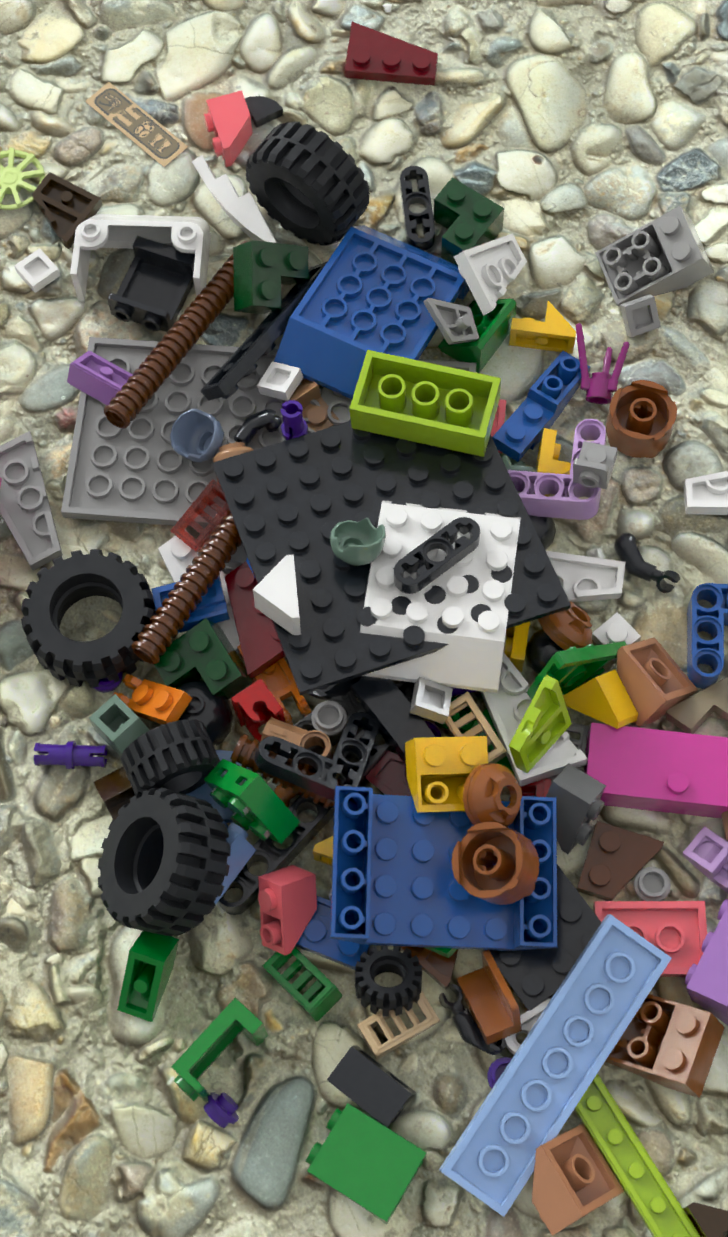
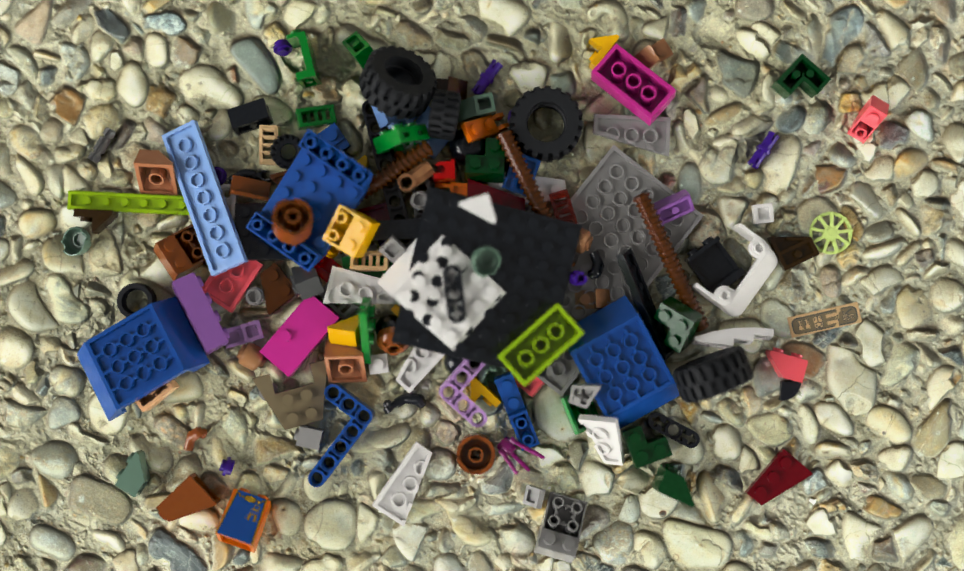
camera: 125 degrees right, 20 degrees up
sand blue hair [170,408,224,462] -> none
black beam [254,712,379,801] -> none
white plate [257,361,303,401] -> none
coral slope [258,865,317,955] -> none
green panel [305,1103,427,1224] -> none
dark orange piece [463,763,522,827] -> none
yellow slope [509,301,576,354] -> none
lime wing [509,675,572,773] -> none
light grey bracket [573,441,617,489] -> none
none -> dark green slope [651,464,694,508]

